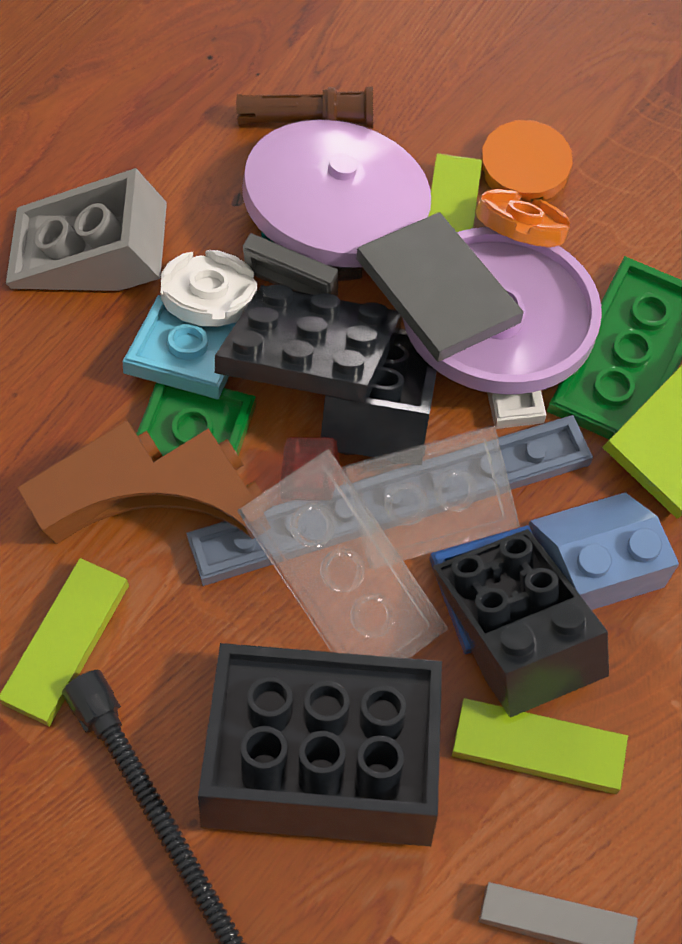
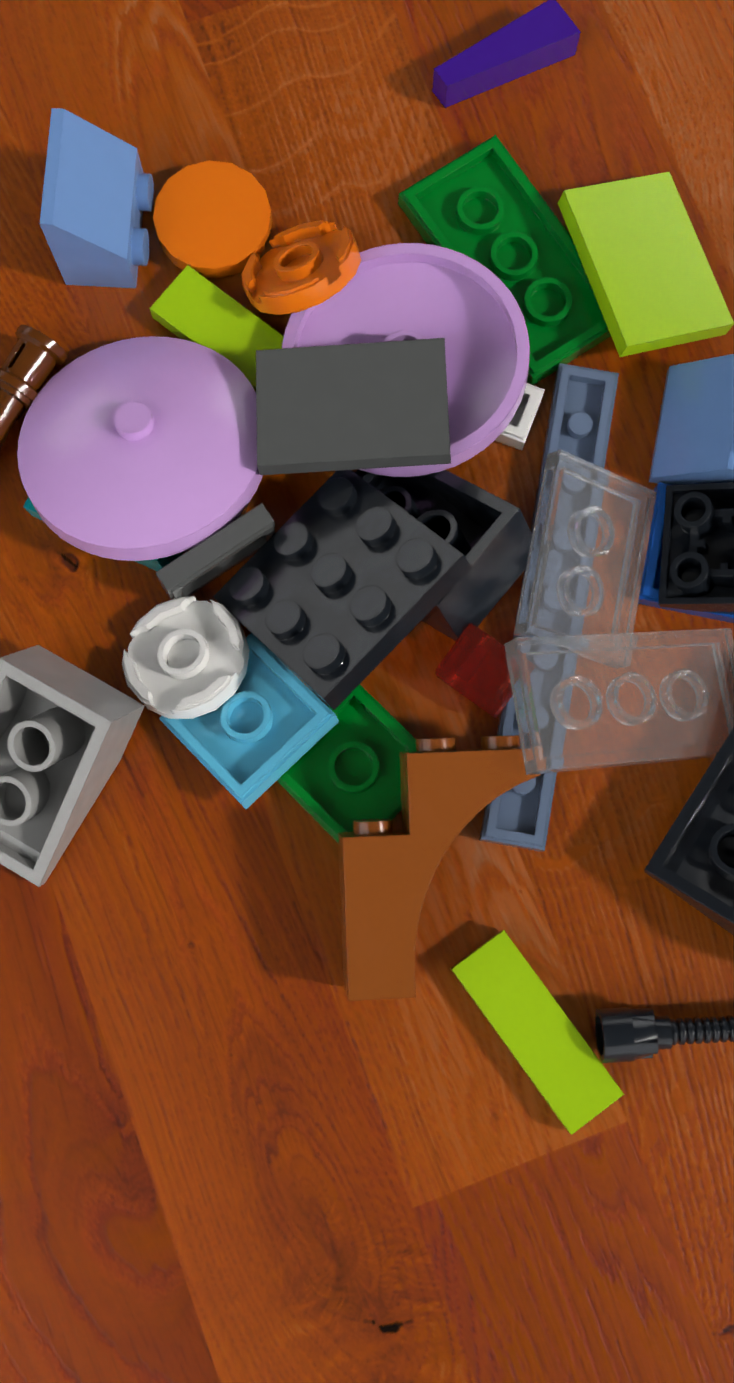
camera: 60 degrees left, 15 degrees up
none -> medium blue slope [39,108,154,288]

